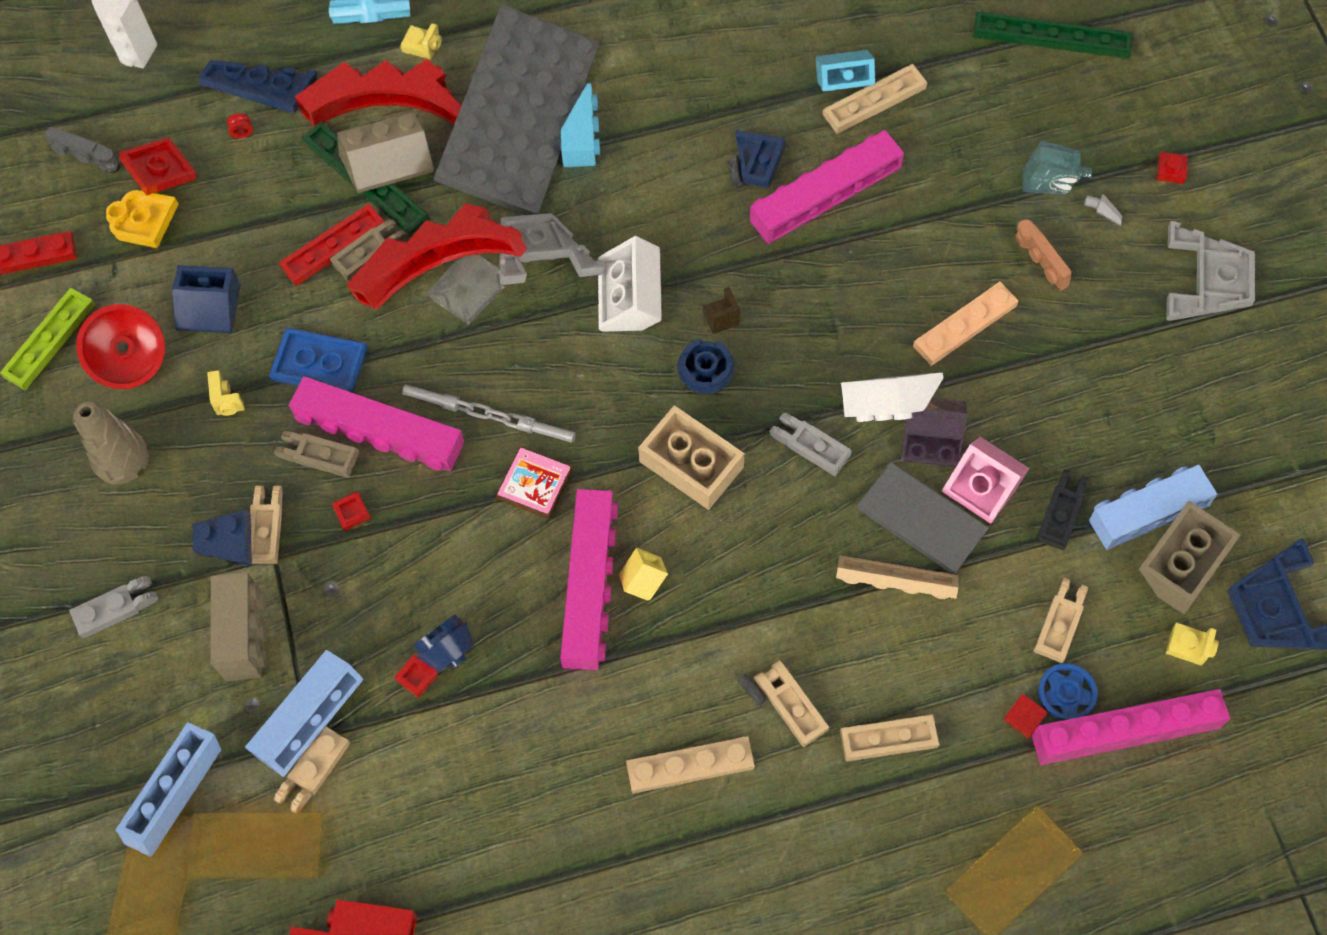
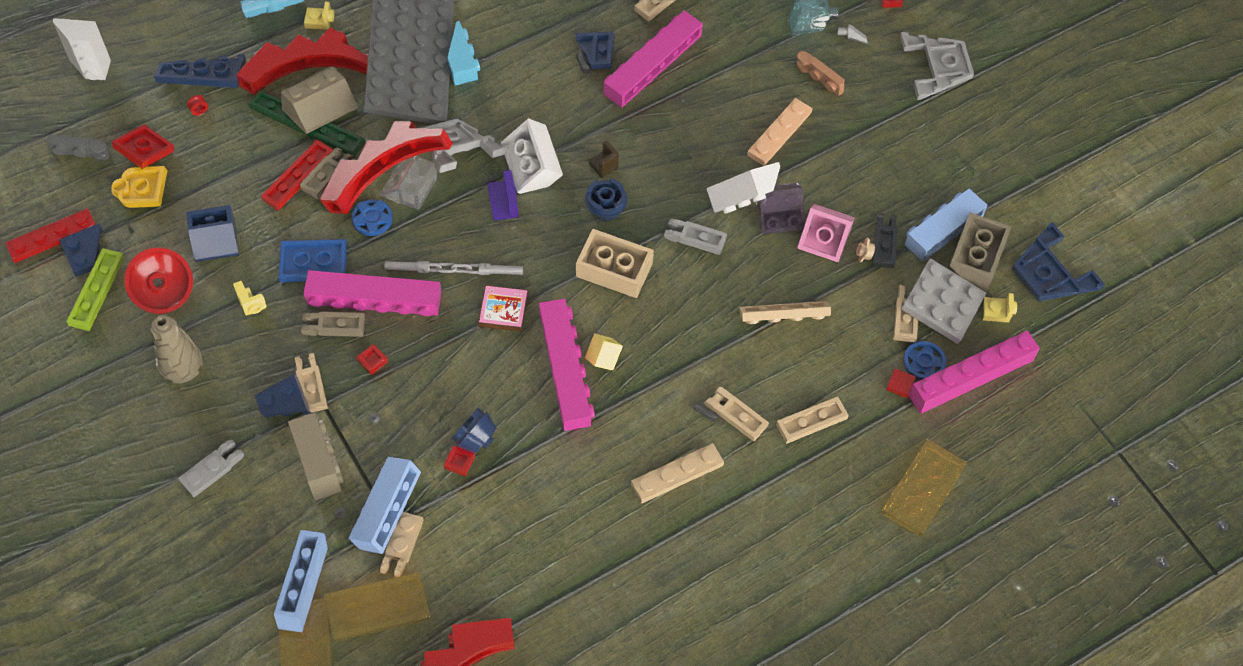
camera: 20 degrees left, 5 degrees down
dark grey tile [857,462,989,574] -> none
none -> dark blue wing [59,224,103,277]
none -> blue wheel [352,200,393,236]
none -> dark purple panel [488,170,519,220]
none -> tan plate [856,238,875,263]
none -> light grey plate [901,258,986,344]

